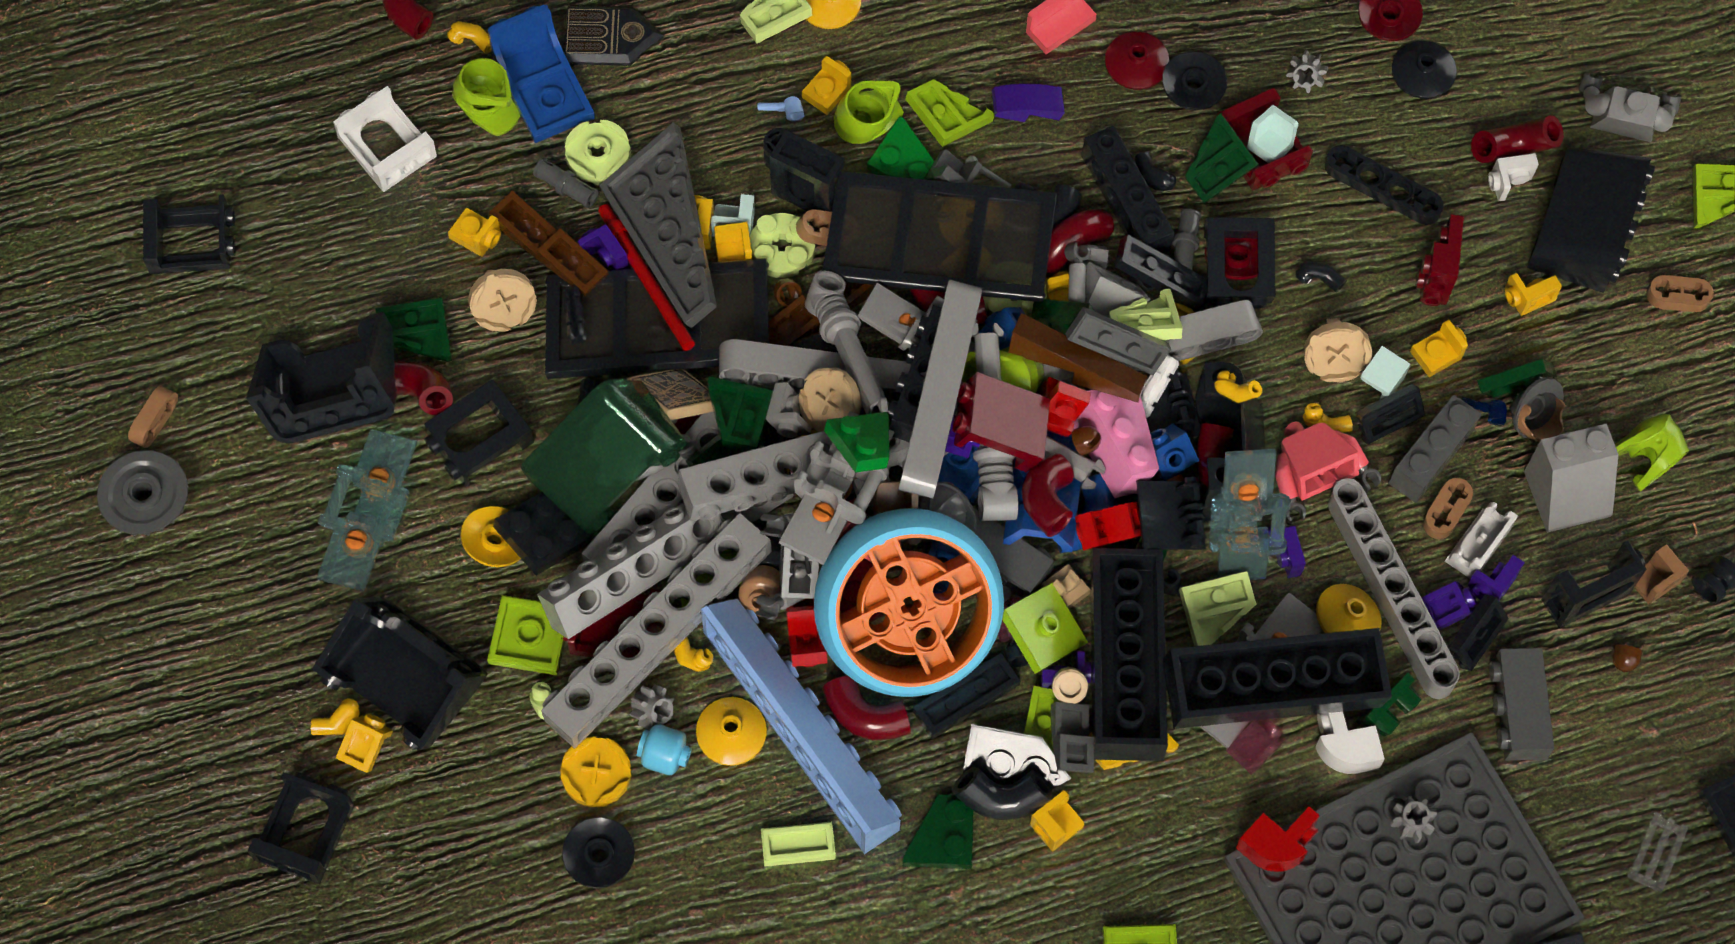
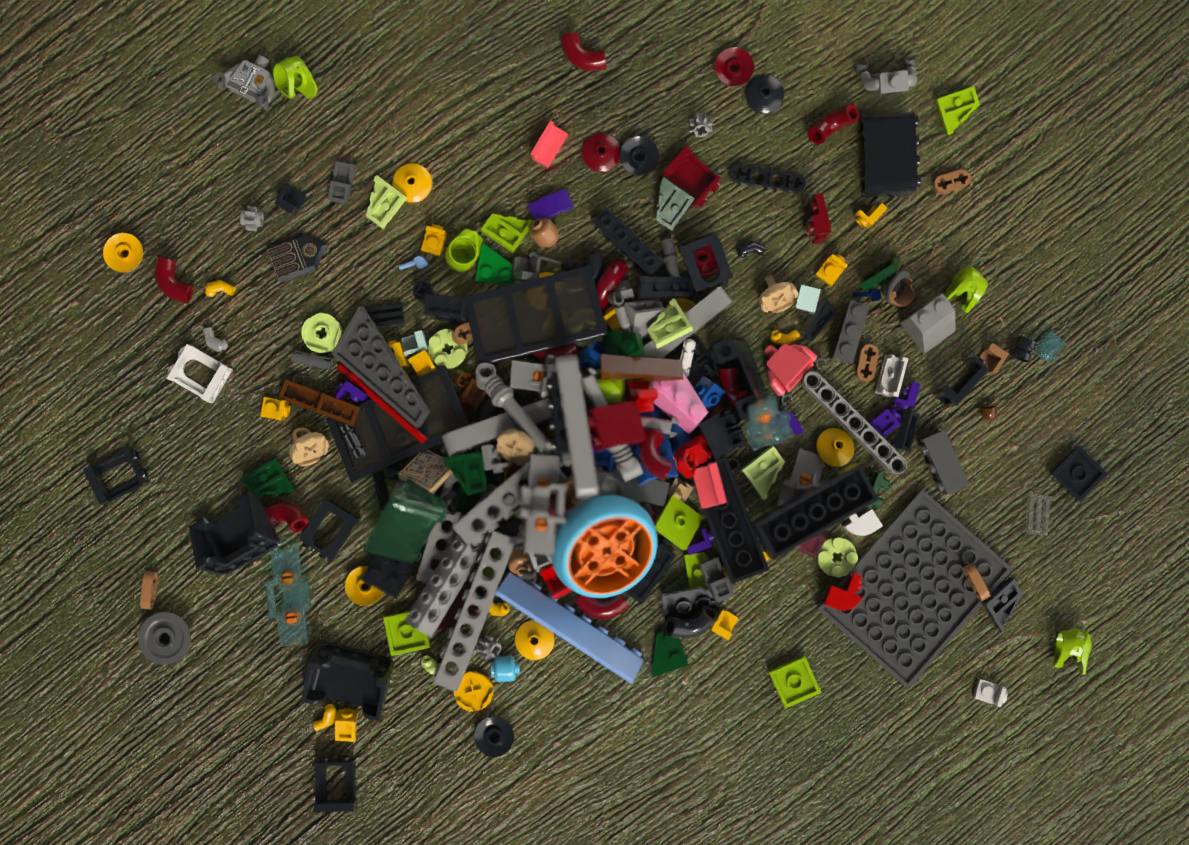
camera: 20 degrees left, 20 degrees up
lime helmet [452,58,521,136] -> none
blue bracket [488,5,595,143] -> none
yellowish green tile [761,821,836,867] -> none
green wing [824,412,889,473] -> none
tan tile [1052,667,1088,704] -> none
dark grey tile [1065,307,1171,375] -> none
reddish brown hinge [1072,426,1101,456] -> none
black arm [1134,152,1176,191] -> none
yellow arm [1214,371,1262,403] -> none
light aqua panel [1247,105,1298,163] -> none
light grey gear [1390,796,1437,843] -> none
white bracket [1488,153,1539,201] -> none
none -> light grey arm [203,327,228,352]
none -> black tile [365,303,405,327]
none -> medium nougat head [529,218,559,247]
none -> coral panel [693,463,726,509]
none -> yellowish green plate [817,537,858,578]
none -> medium nougat beam [962,563,990,601]

